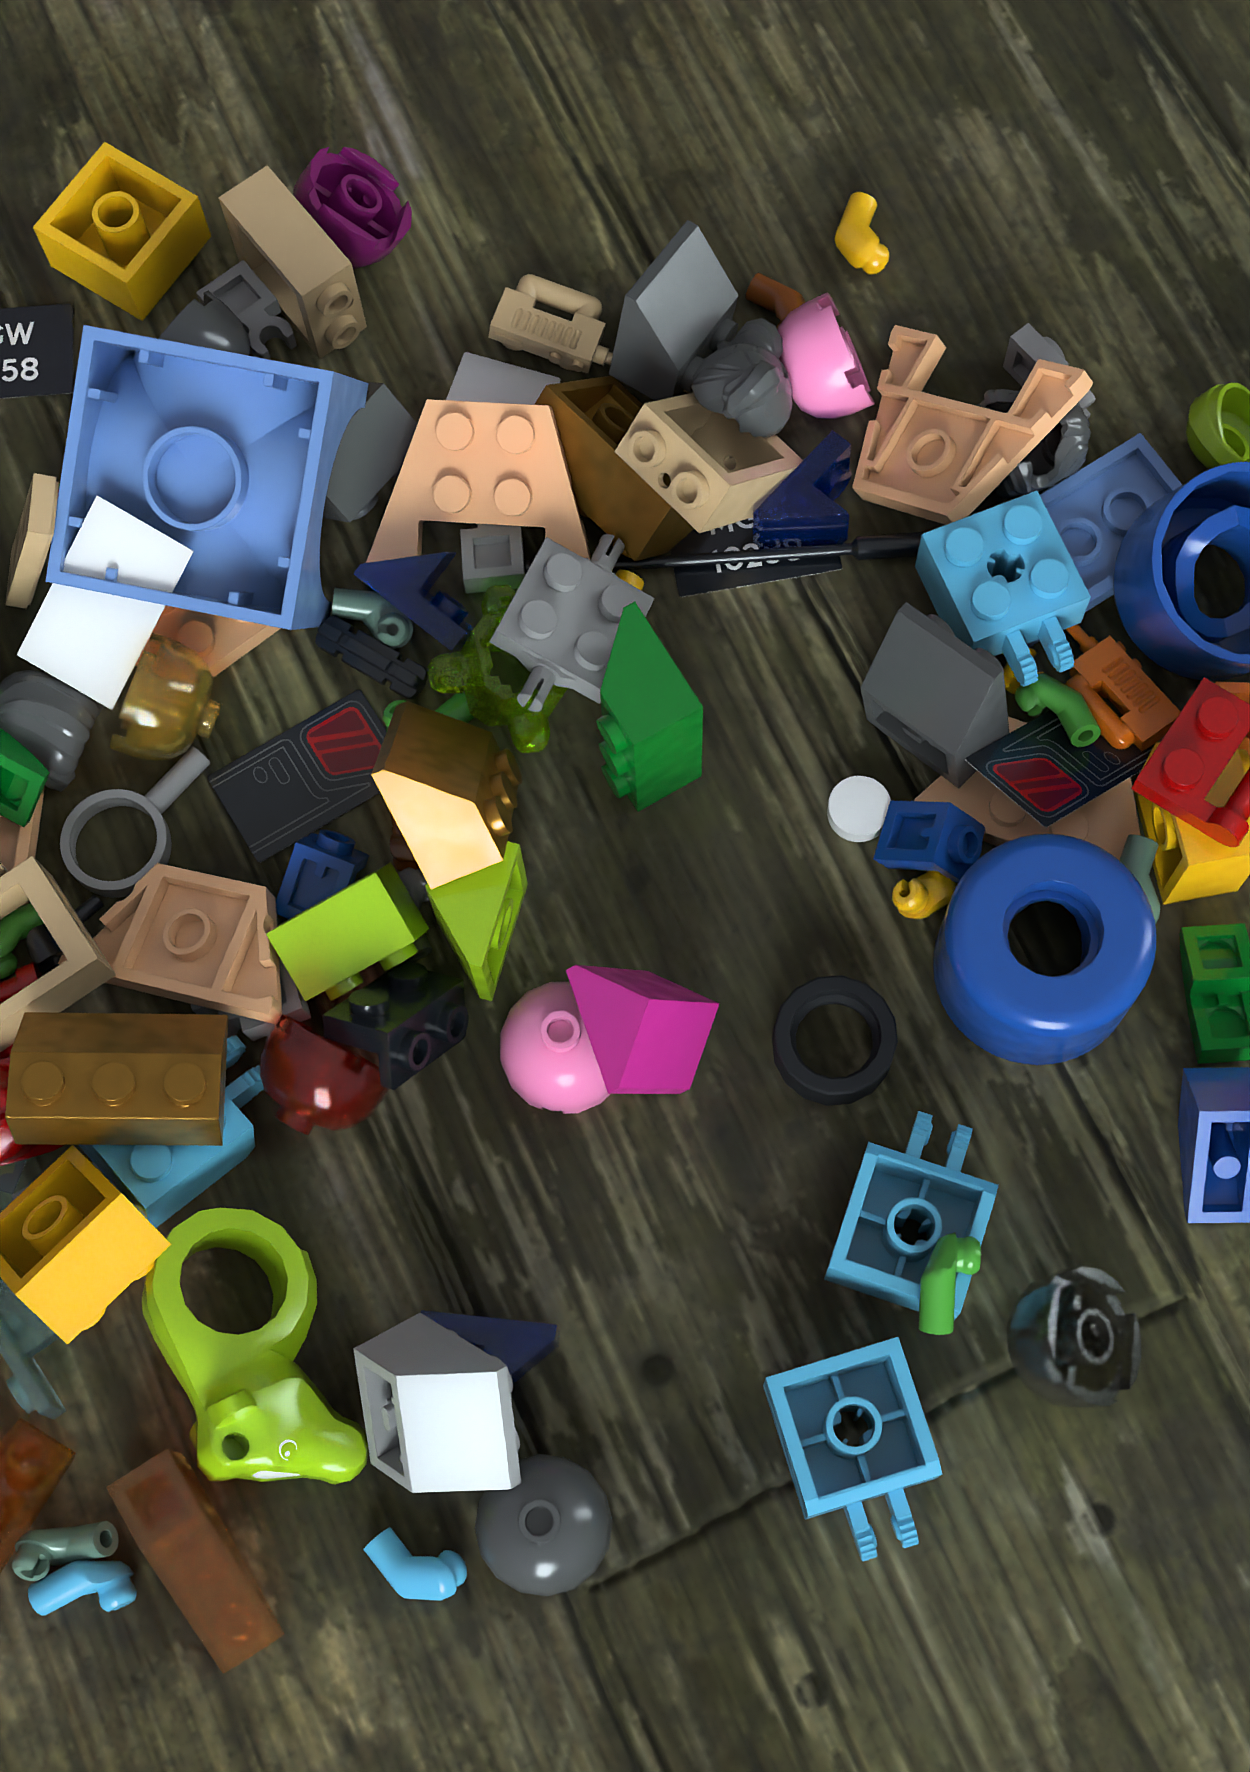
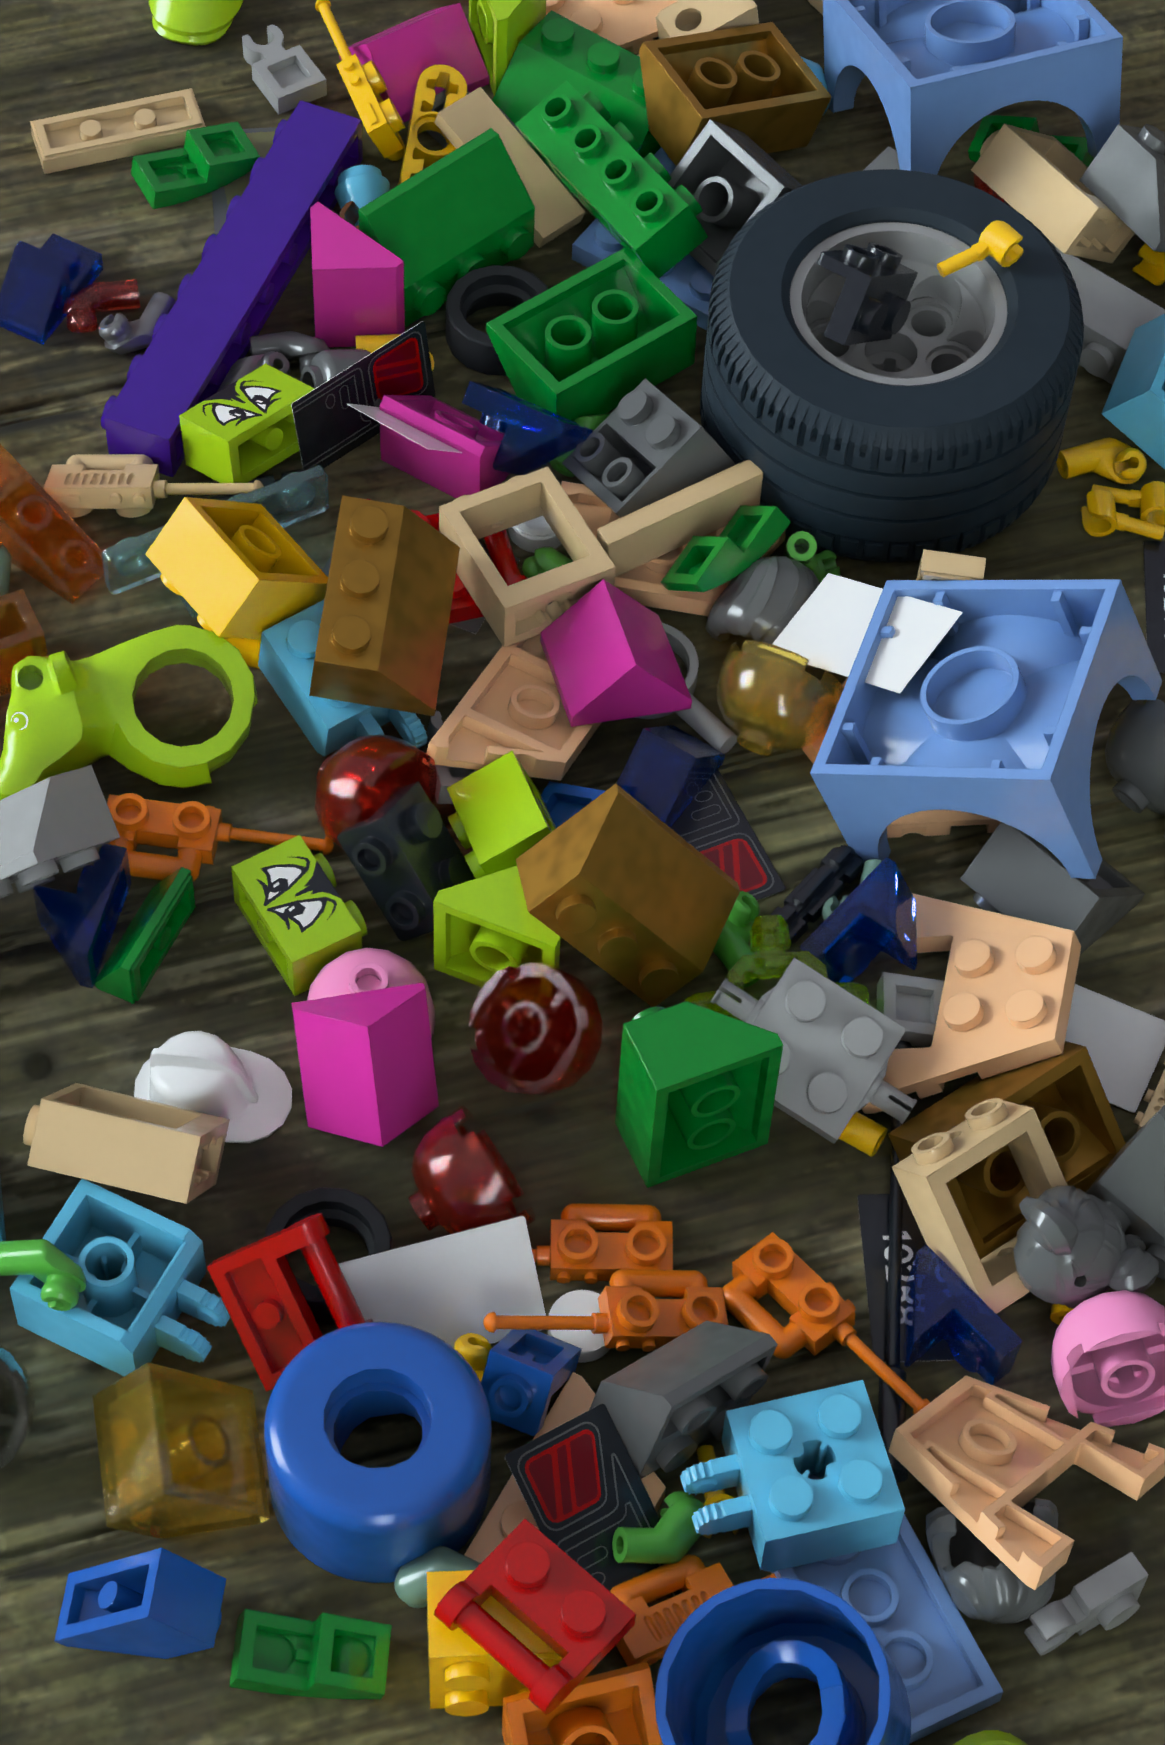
camera: 90 degrees right, 15 degrees down
none -> tan window [23,1083,230,1204]
none -> clear yellow slope [93,1362,270,1539]
none -> green slope [94,867,196,1004]
none -> orange piece [100,793,334,882]
none -> white piece [134,1031,292,1143]
none -> red plate [207,1213,374,1392]
none -> lime brick [231,835,367,996]
none -> white sticker [338,1216,546,1348]
none -> clear red cylinder [408,1106,535,1234]
none -> clear red cylinder [469,962,603,1096]
none -> orange piece [483,1269,728,1352]
none -> orange piece [532,1203,673,1284]
none -> dark pink slope [540,579,692,727]
none -> clear blue slope [616,725,725,827]
none -> orange piece [722,1232,930,1414]

